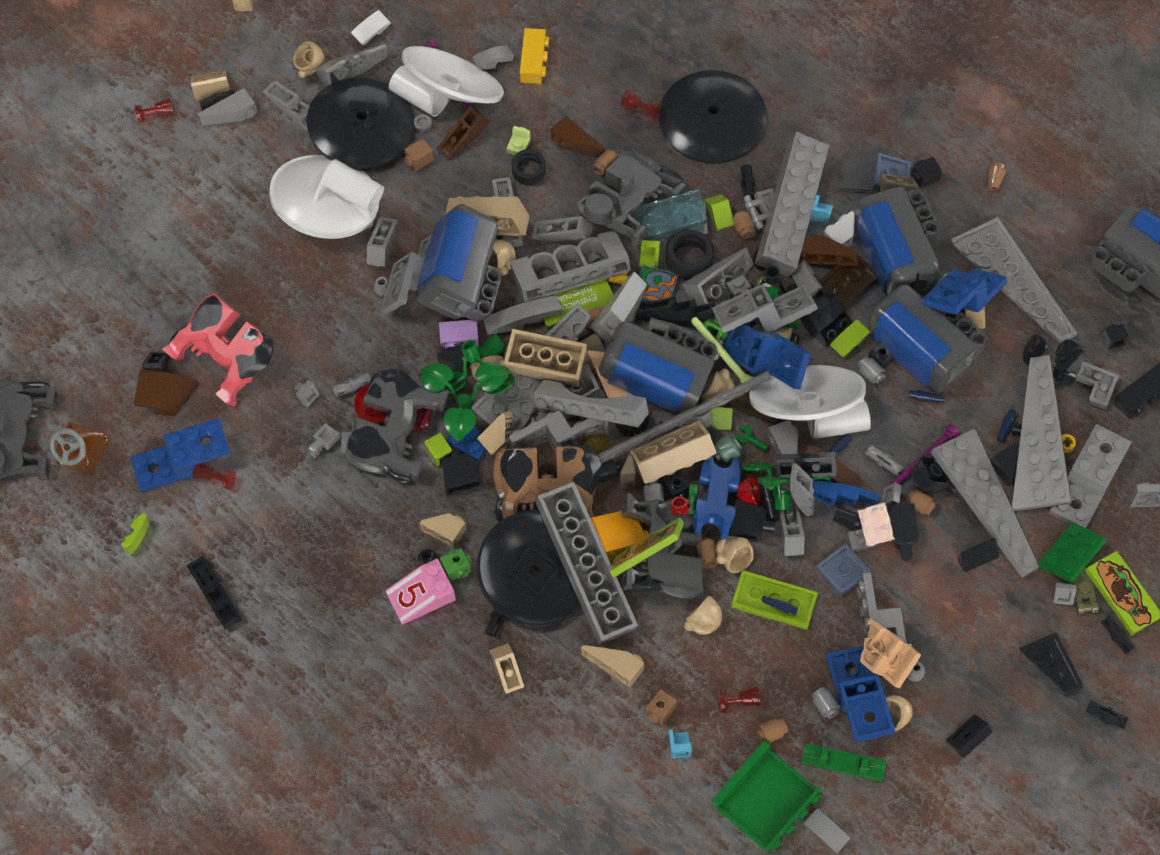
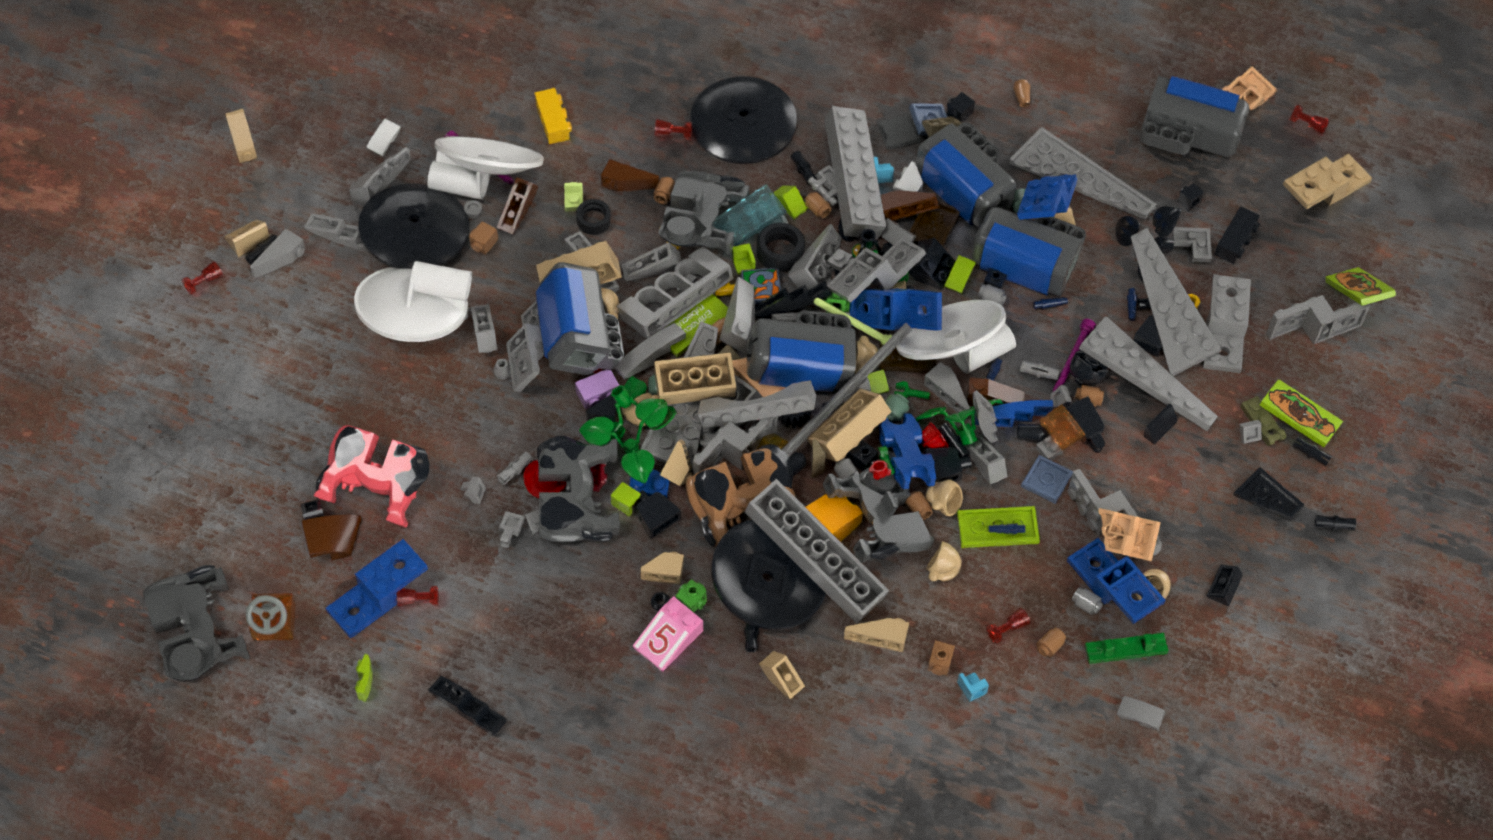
camera: 25 degrees left, 5 degrees down
tan piece [293,41,325,78] -> none
light grey slope [473,45,514,70] -> none
lime tile [609,517,684,577] -> none
green panel [711,741,822,854] -> none
black brick [776,452,837,478] -> none
green plate [1038,522,1106,584] -> none

